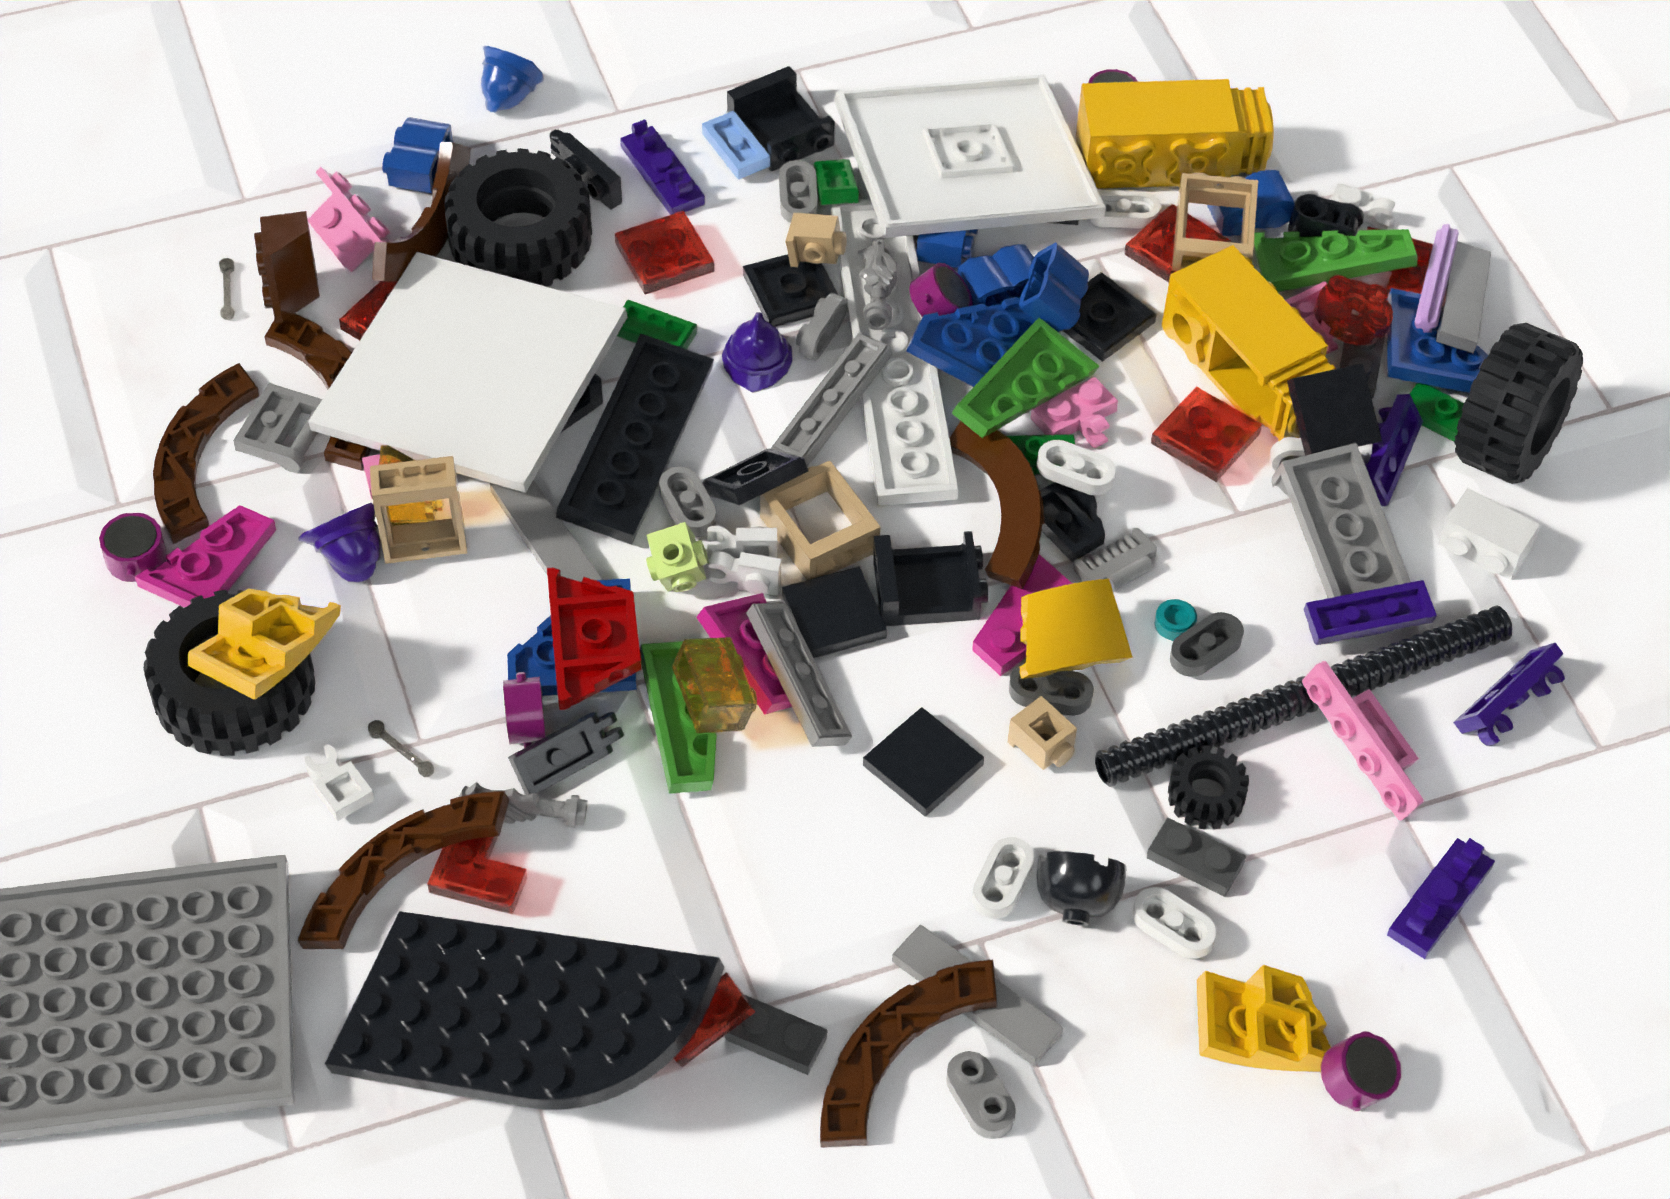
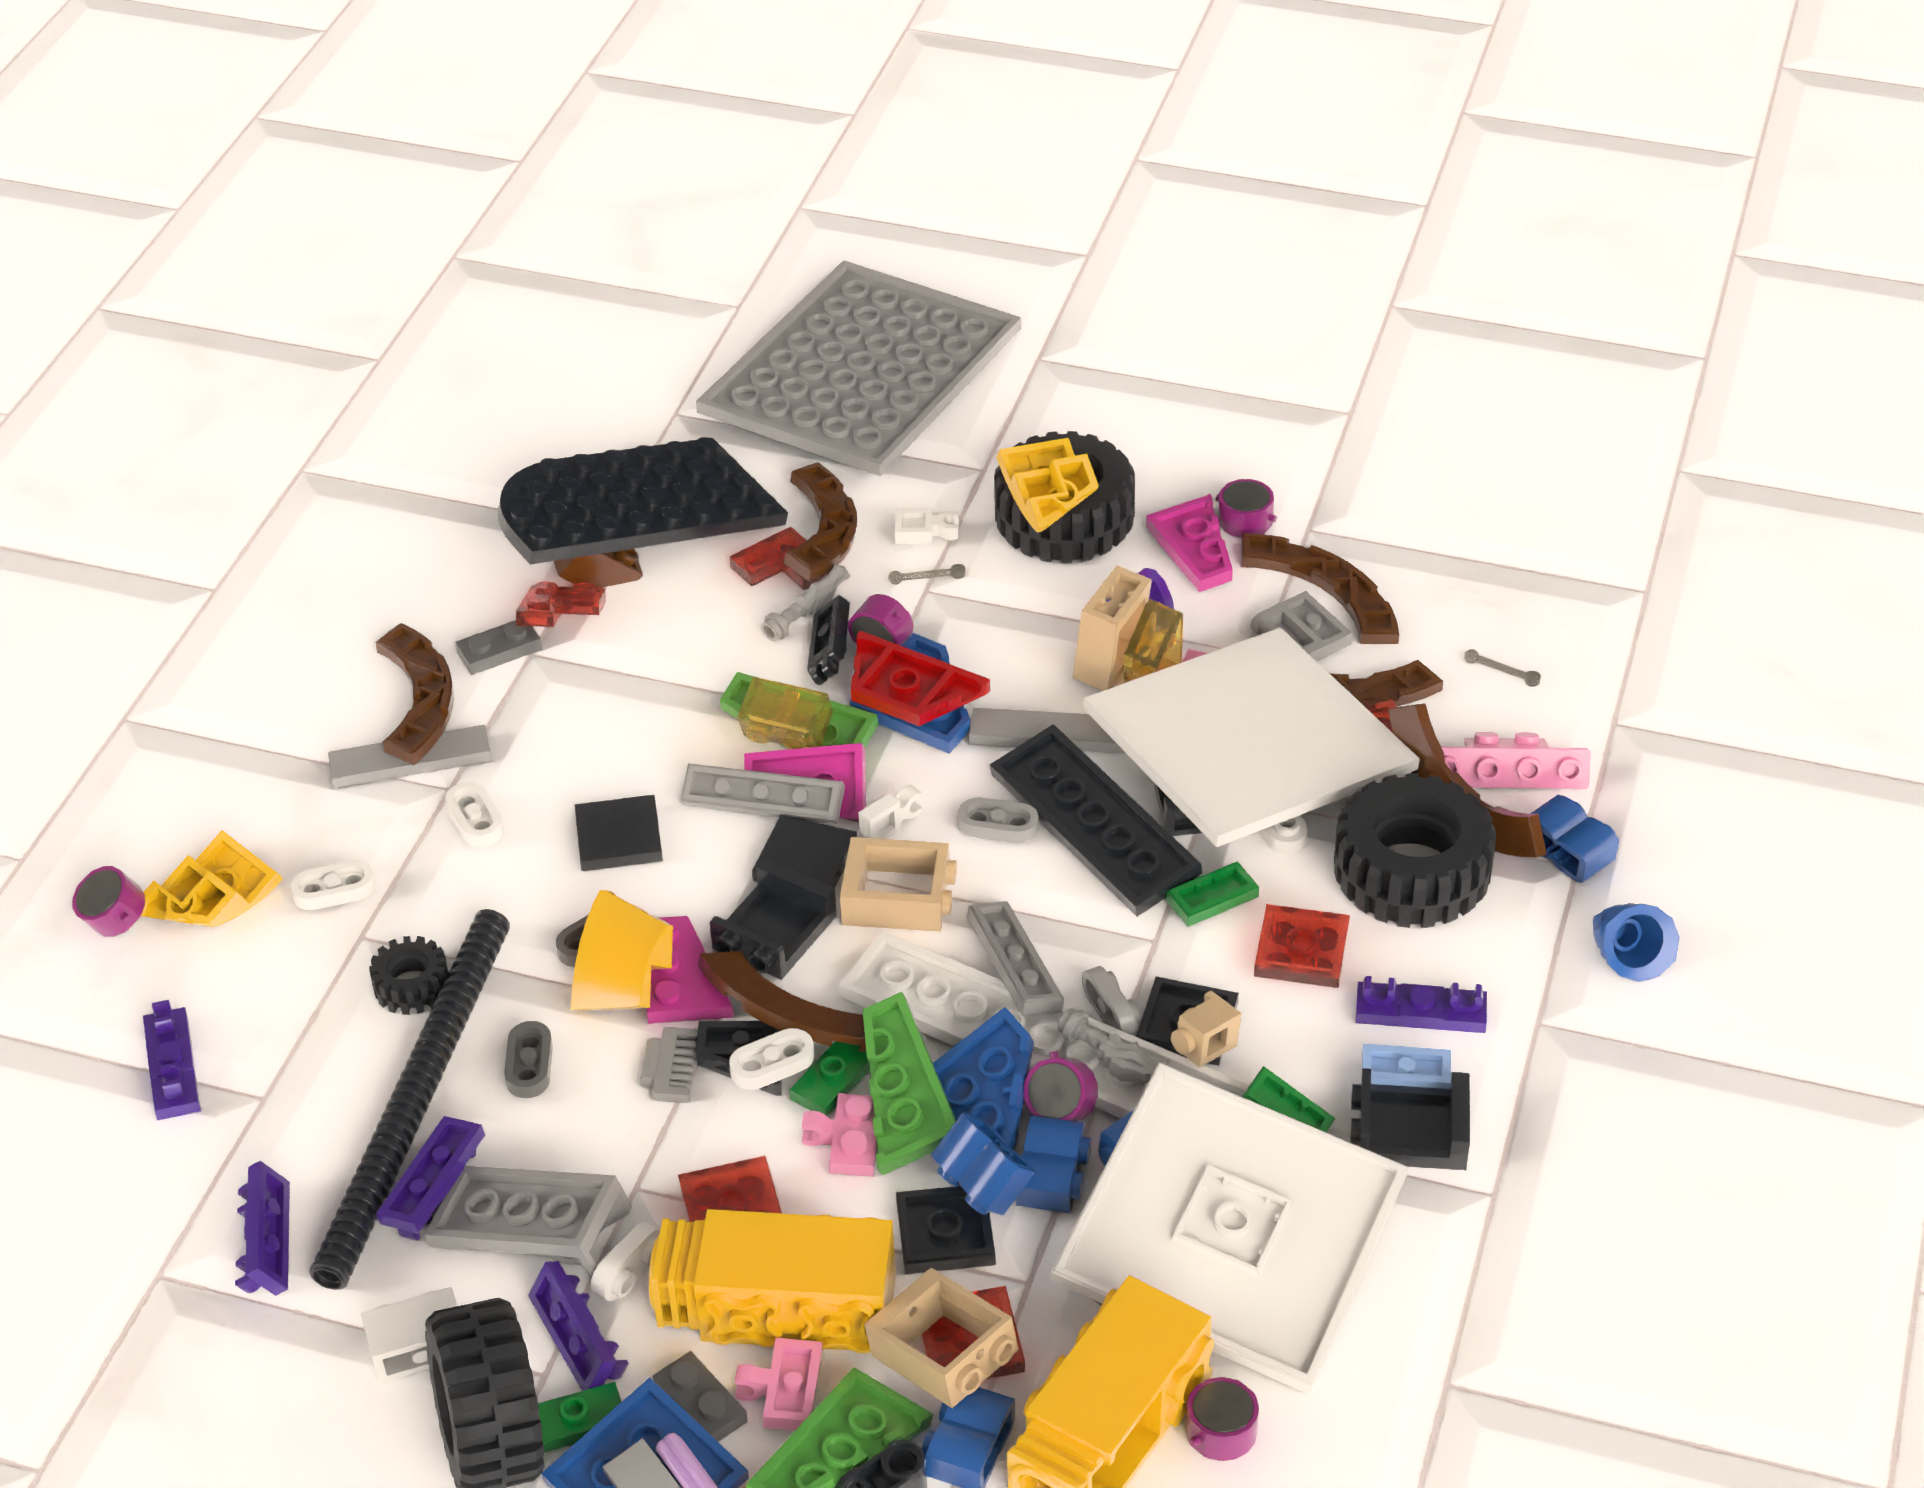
camera: 130 degrees right, 10 degrees down
reddish brown slope [254,211,320,323] -> none
black hinge [549,130,622,210] -> none
yellowish green brick [646,522,709,592] -> none
black tile [702,448,808,506] -> none
white plate [707,526,777,560] -> none
dark purple piece [722,312,793,393] -> none
light grey plate [779,160,818,223] -> none
light grey plate [946,1051,1016,1139] -> none
tan brick [1007,696,1077,770] -> none
black cylinder [1036,851,1127,926] -> none
white plate [1087,190,1161,229] -> none
dark grey plate [1146,817,1246,897] -> none
teal tile [1154,599,1197,641] -> none
black tile [1287,363,1382,456] -> none
bright pink bracket [1302,661,1424,821] -> none
clear red plate [1314,275,1393,345] -> none

